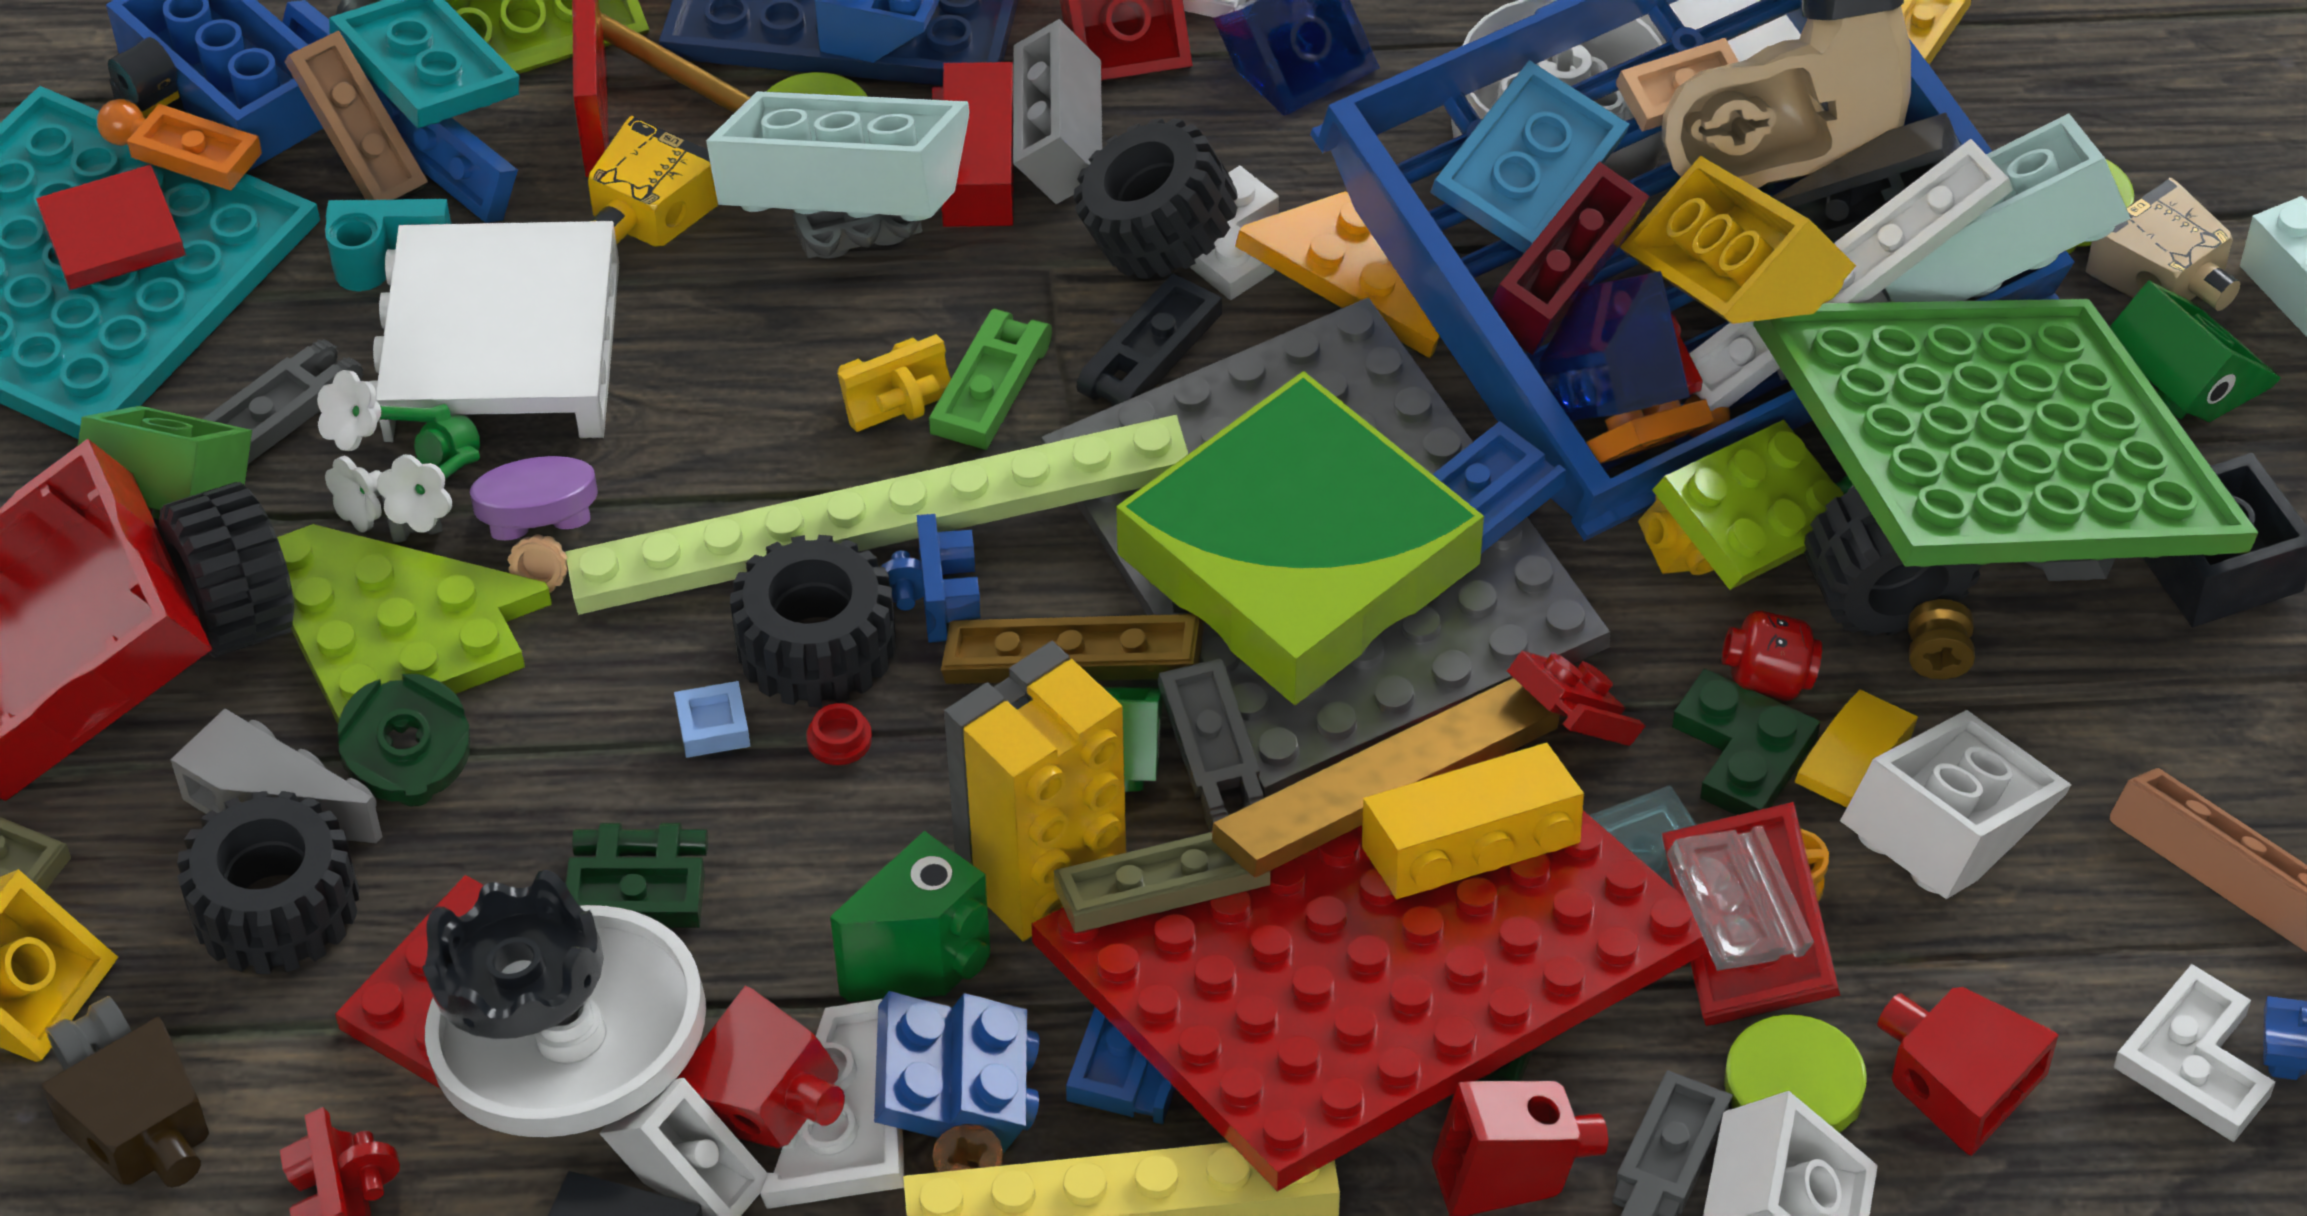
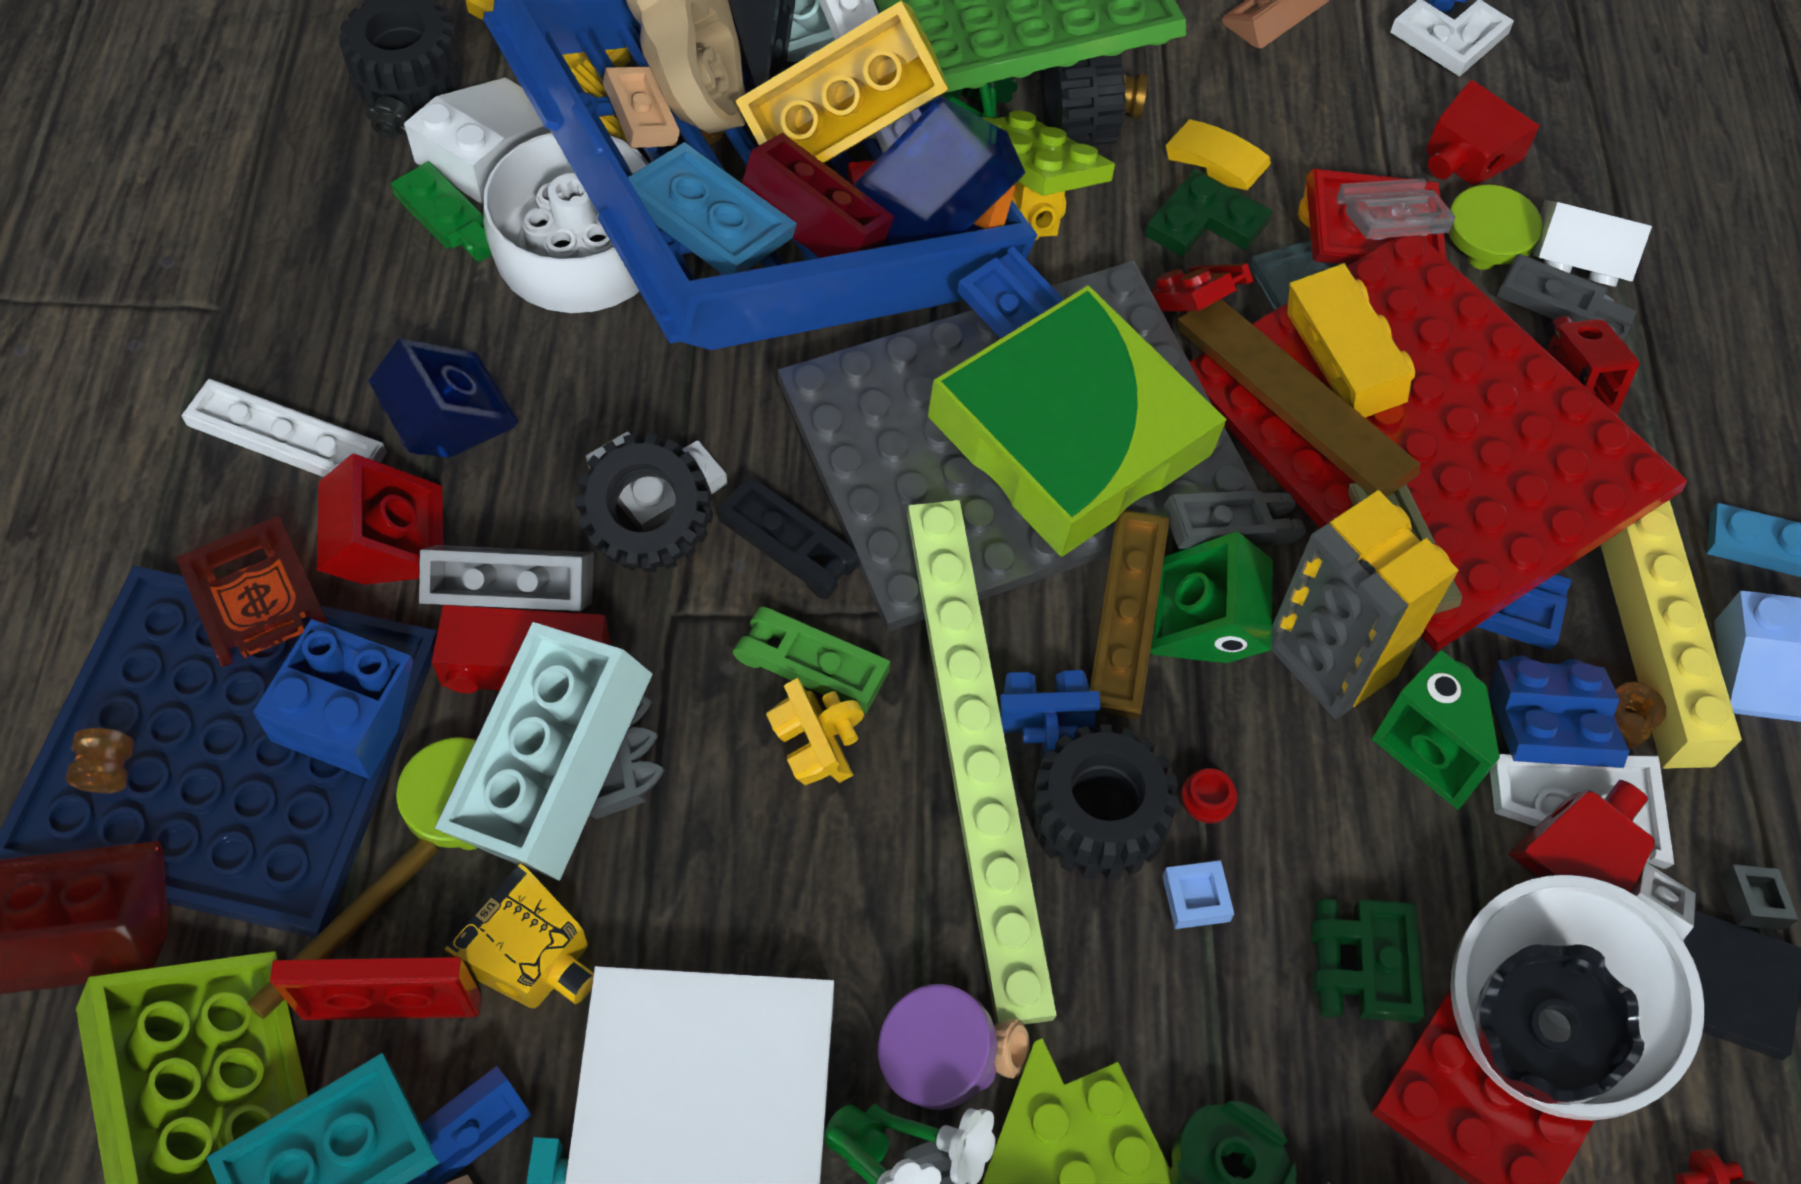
camera: 90 degrees left, 10 degrees up
light orange wing [1235,191,1439,358] -> none
red head [1721,611,1822,701] -> none
white slope [1840,710,2072,899] -> none

